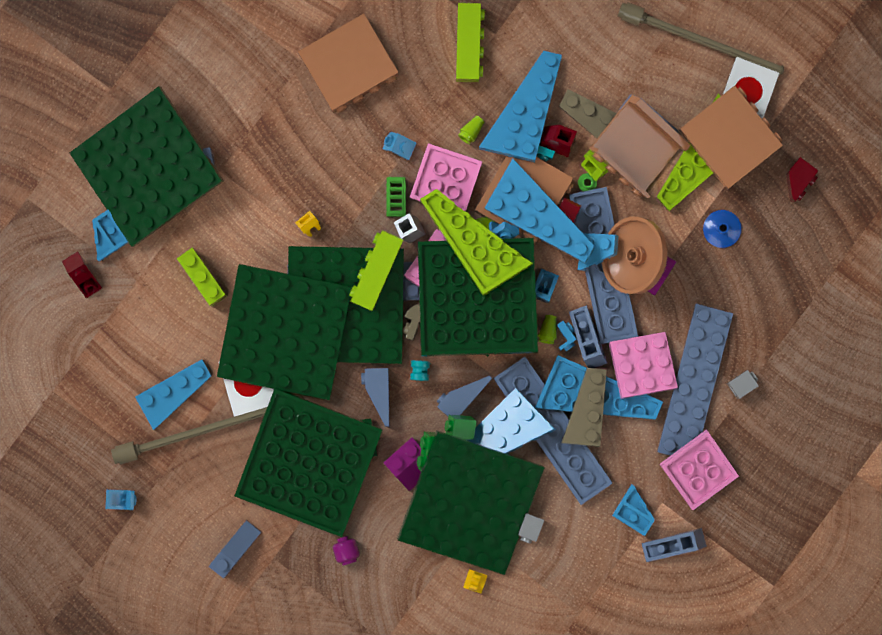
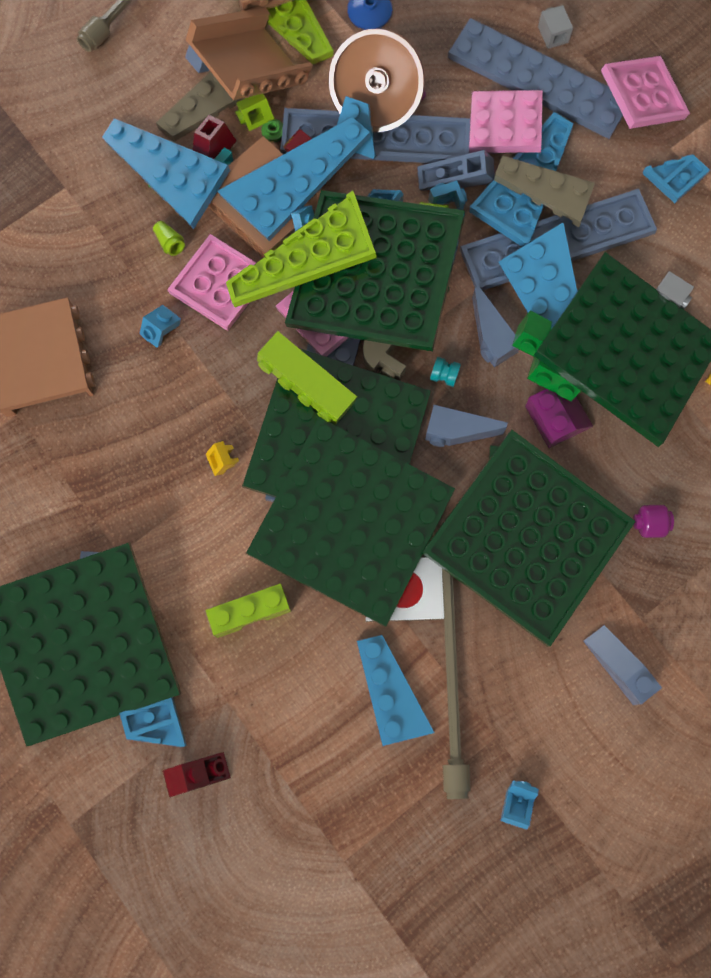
camera: 75 degrees left, 10 degrees down
bright green slope [386,177,406,217] -> none
light grey brick [394,213,425,243] -> none
lime brick [456,3,485,82] -> none

